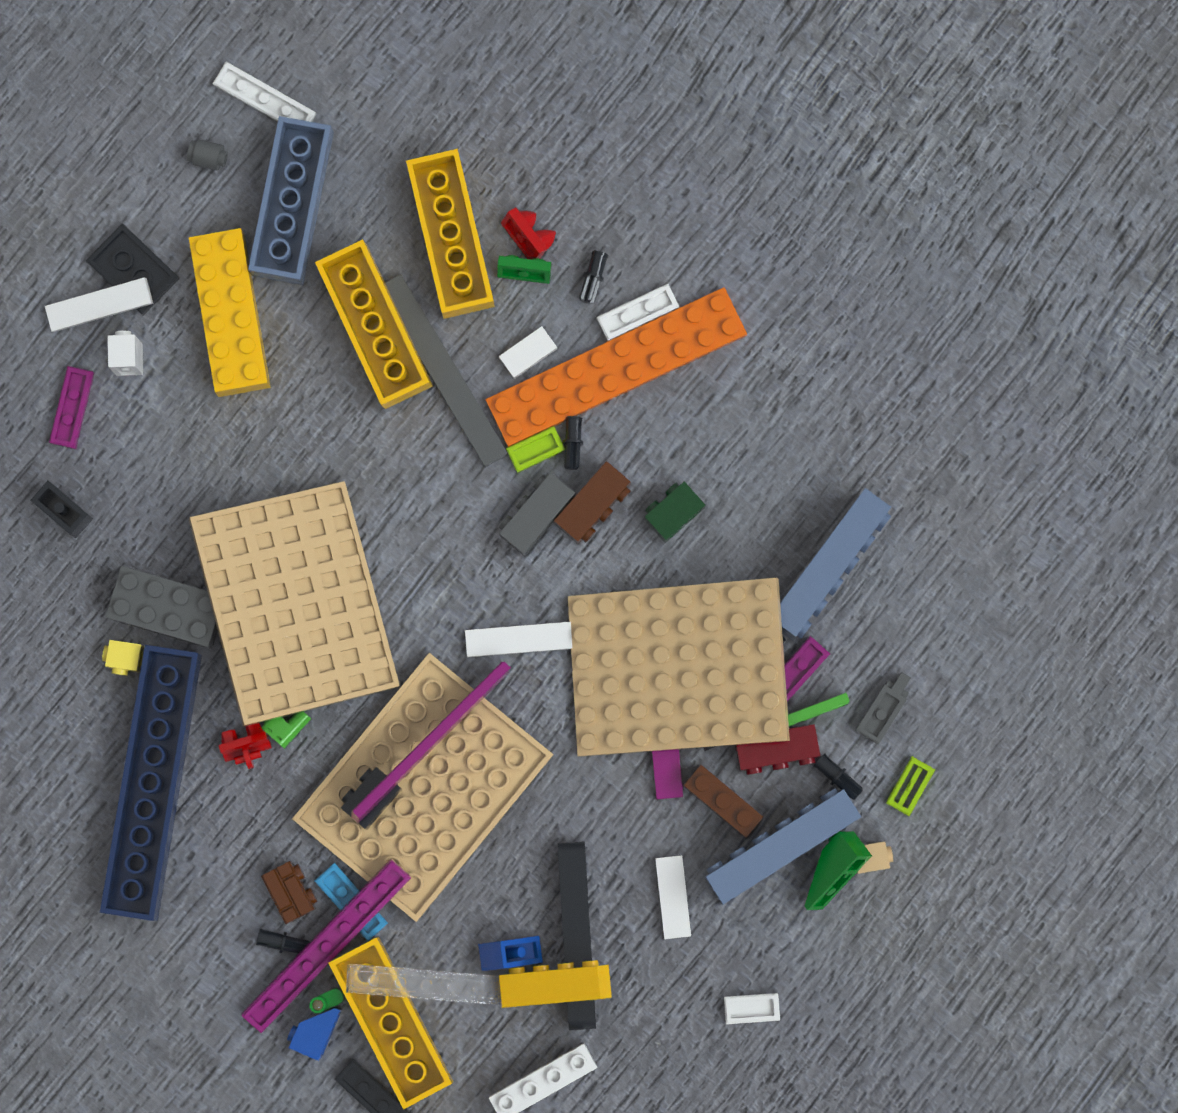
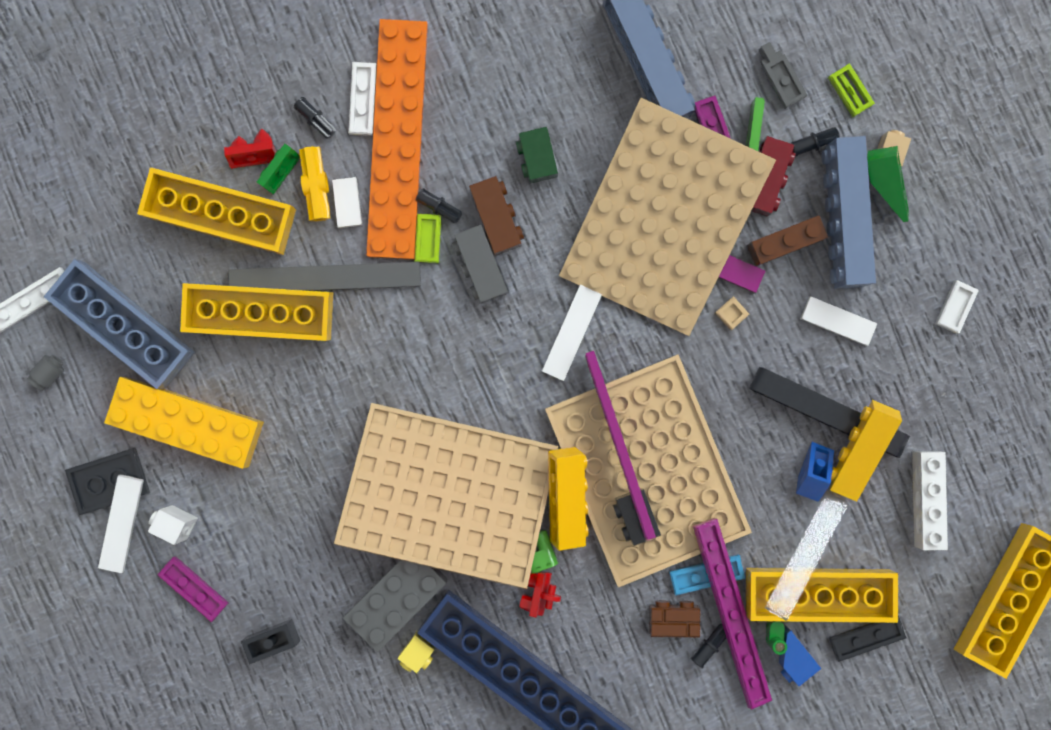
camera: 65 degrees left, 5 degrees up
none -> yellow piece [299,146,331,222]
none -> yellow brick [548,447,588,551]
none -> tan tile [715,296,749,330]

